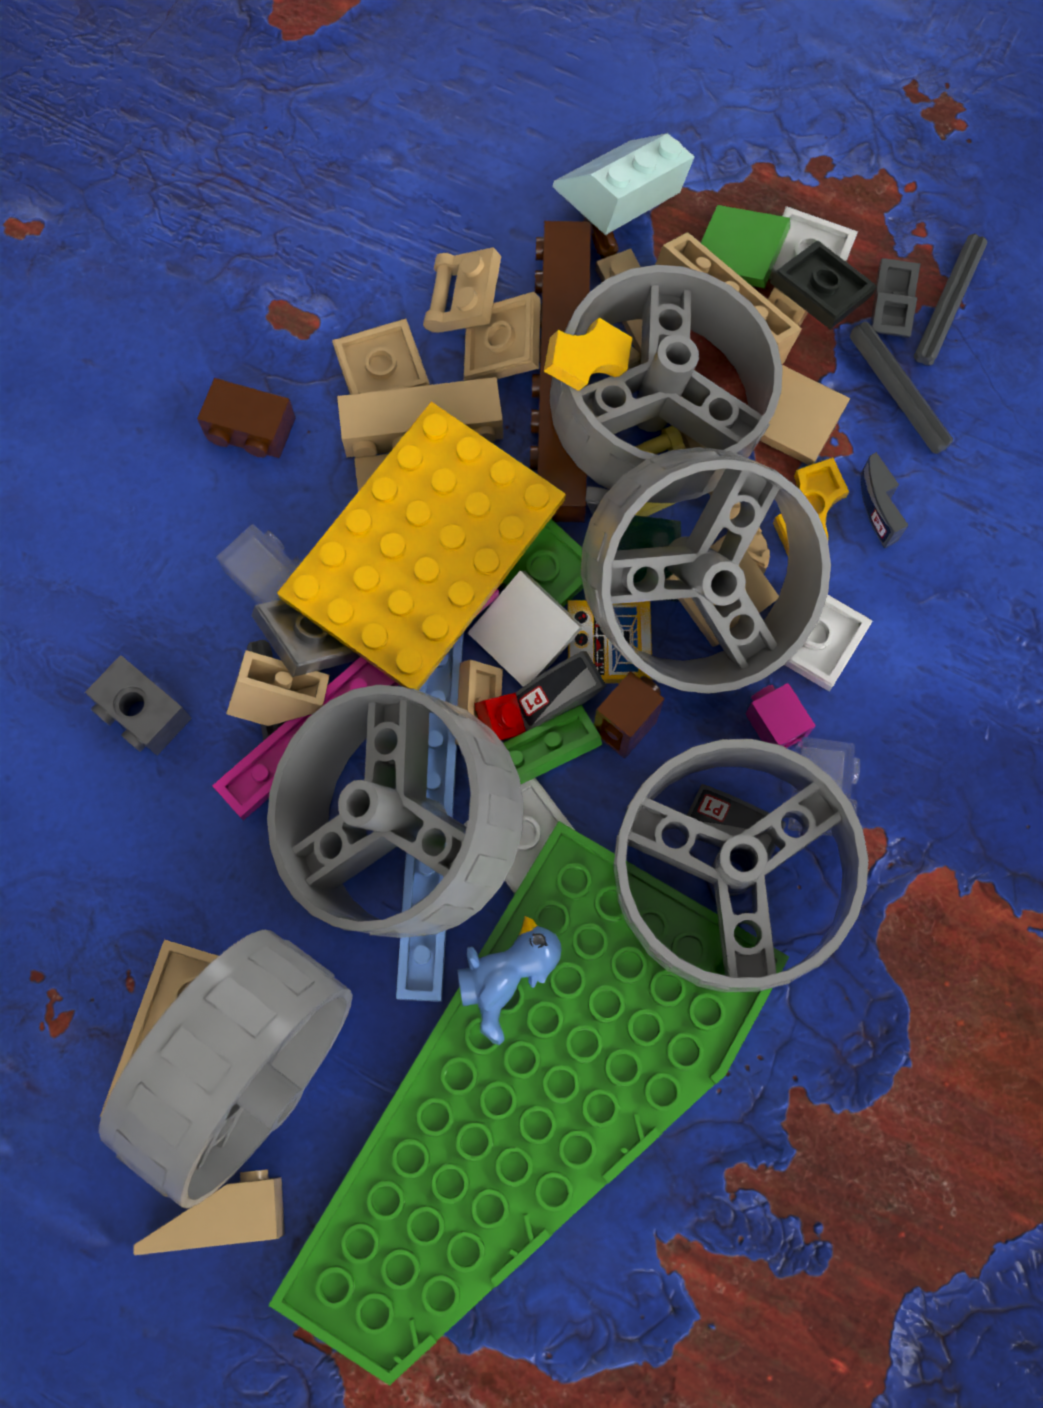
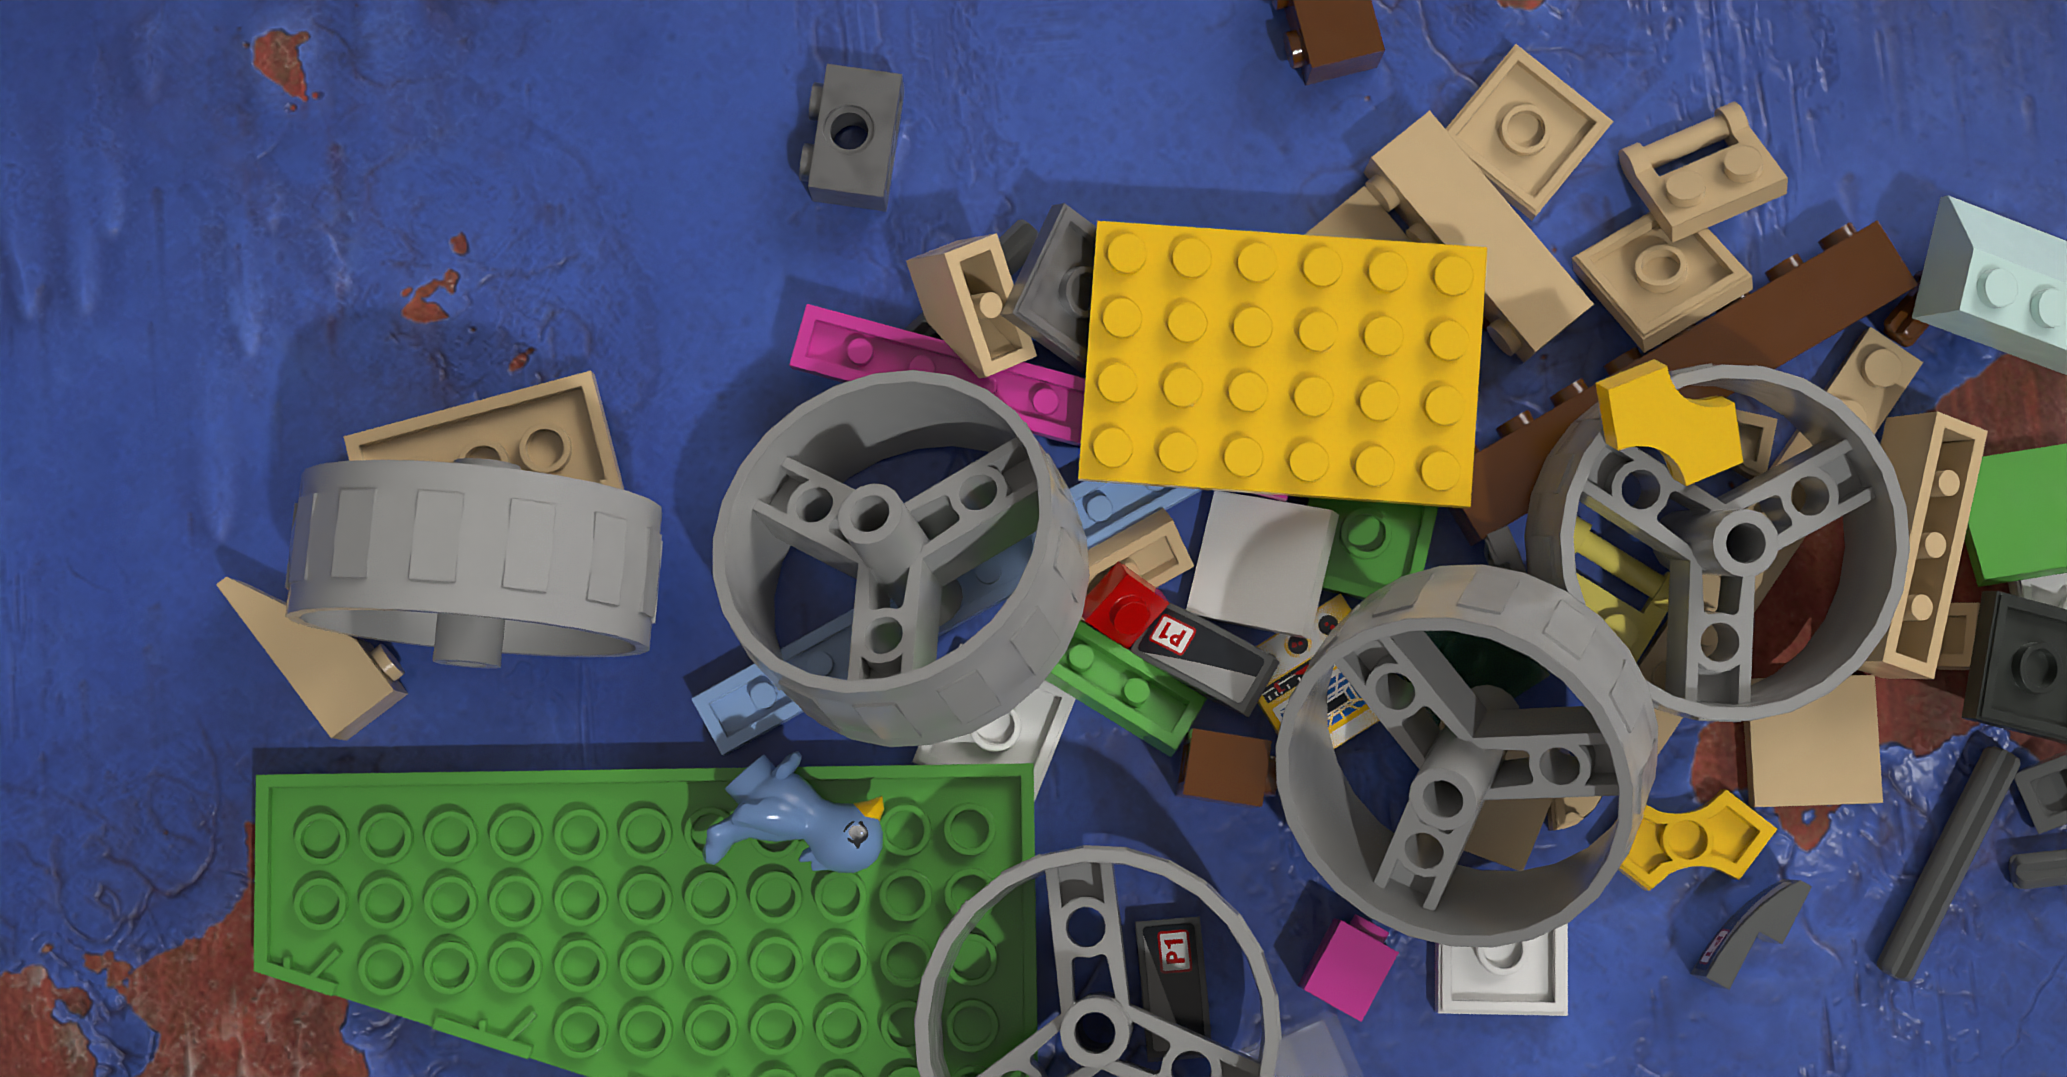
camera: 55 degrees right, 10 degrees up
clear brick [216,524,302,604] -> none

